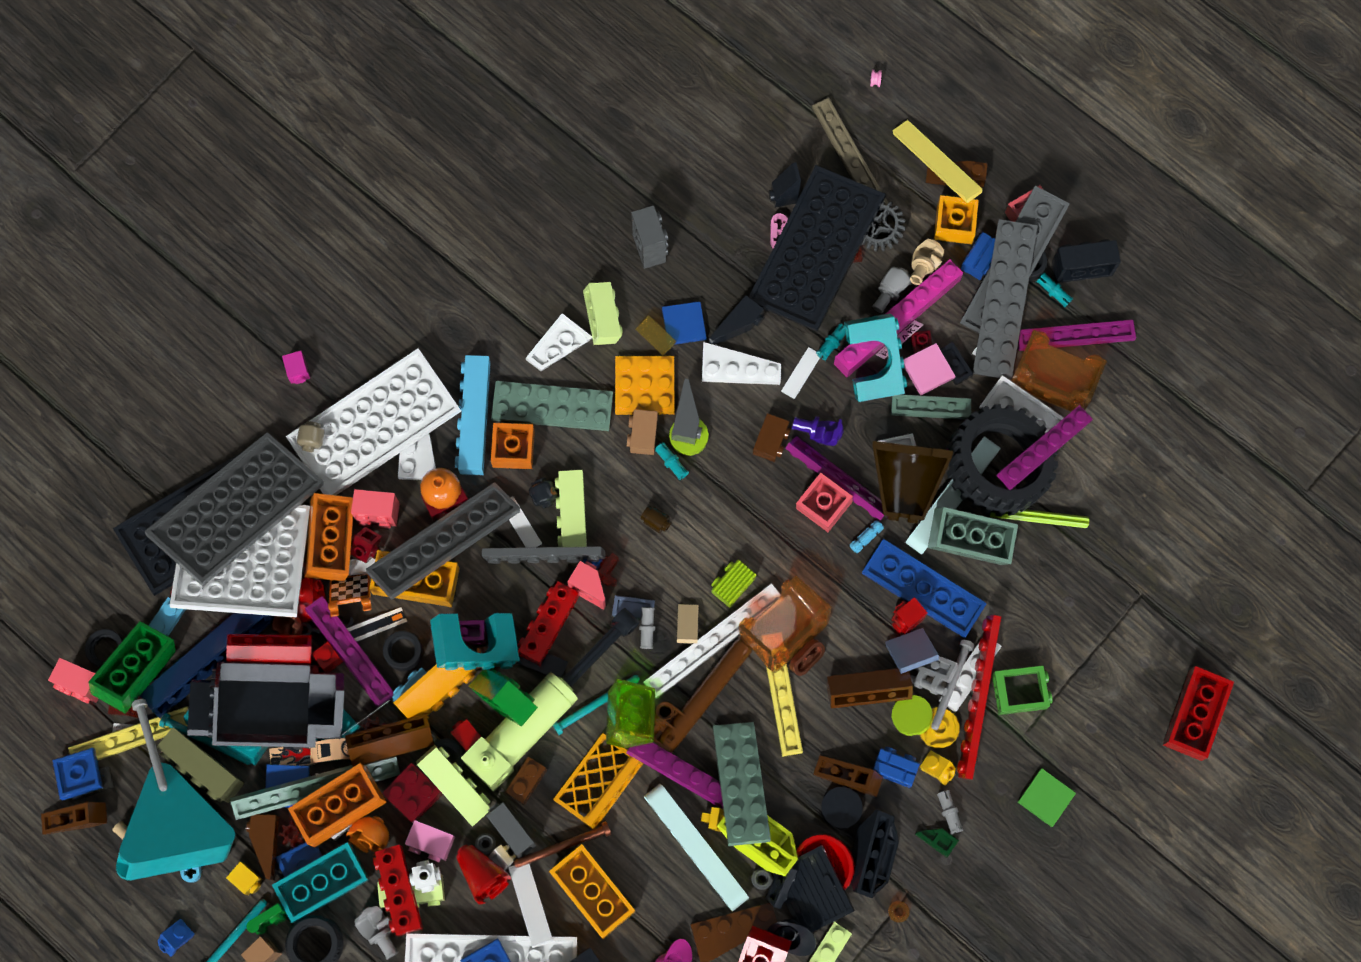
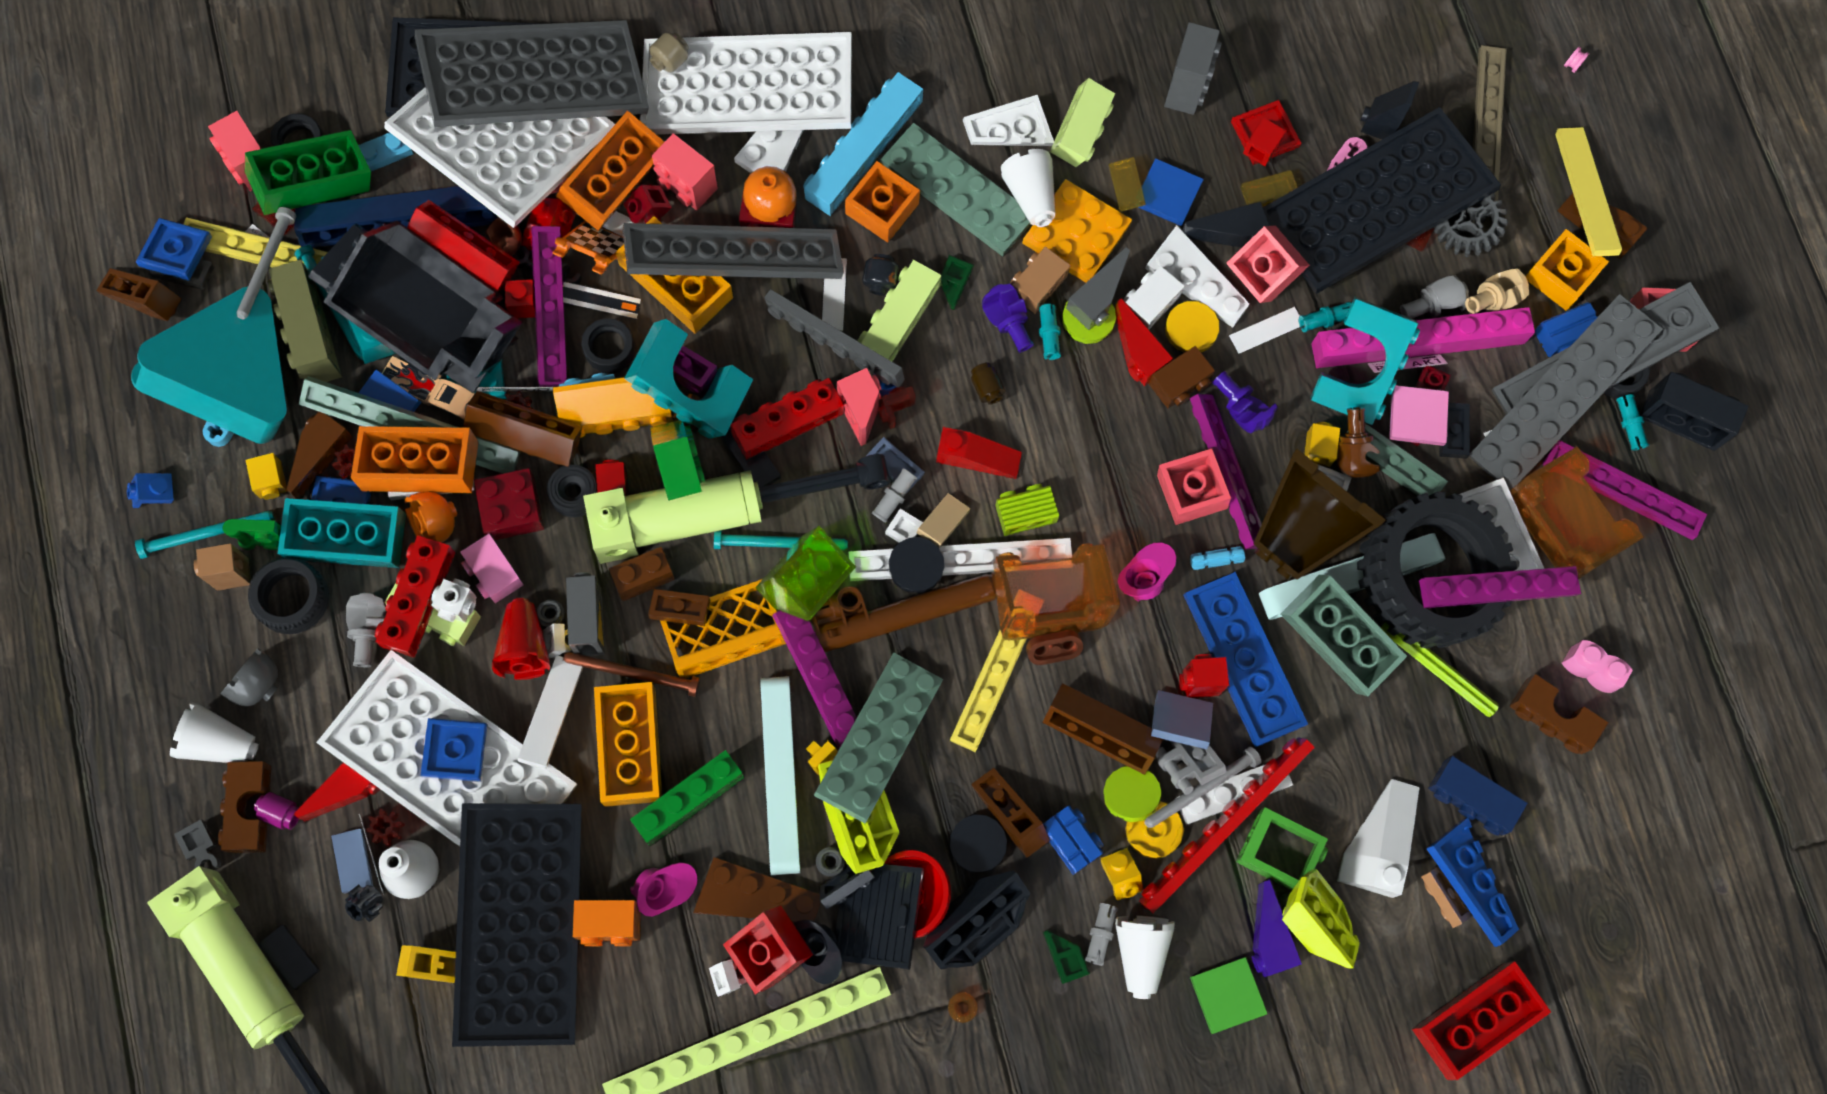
camera: 30 degrees right, 0 degrees up
yellowish green brick [416,745,491,826] -> none
none -> green brick [630,750,744,847]
none -> reddish brown plate [648,589,711,626]
none -> white plate [885,509,923,542]
none -> black tile [889,537,944,593]
none -> red slope [936,427,1022,479]
none -> dark green tile [940,255,974,310]
none -> dark purple piece [982,284,1034,353]
none -> white cone [1001,149,1055,227]
none -> red slope [1115,298,1173,386]
none -> white cone [1115,916,1175,999]
none -> dark pink piece [1118,543,1177,602]
none -> white brick [1123,266,1185,330]
none -> yellow tile [1165,301,1219,352]
none -> coral brick [1227,226,1310,303]
none -> red tile [1231,100,1301,165]
none -> clear yellow tile [1240,170,1298,207]
none -> red brick [1243,118,1286,166]
none -> dark purple slope [1252,880,1302,977]
none -> neon yellow wedge [1282,869,1360,968]
none -> yellow brick [1304,422,1340,467]
none -> reddish brown piece [1336,407,1380,478]
none -> white wedge [1337,779,1419,898]
none -> medium nougat plate [1421,866,1472,928]
none -> blue wing [1427,818,1519,947]
none -> dark blue brick [1428,756,1528,836]
none -> reddish brown arch [1509,674,1609,755]
none -> bright pink brick [1562,640,1633,693]

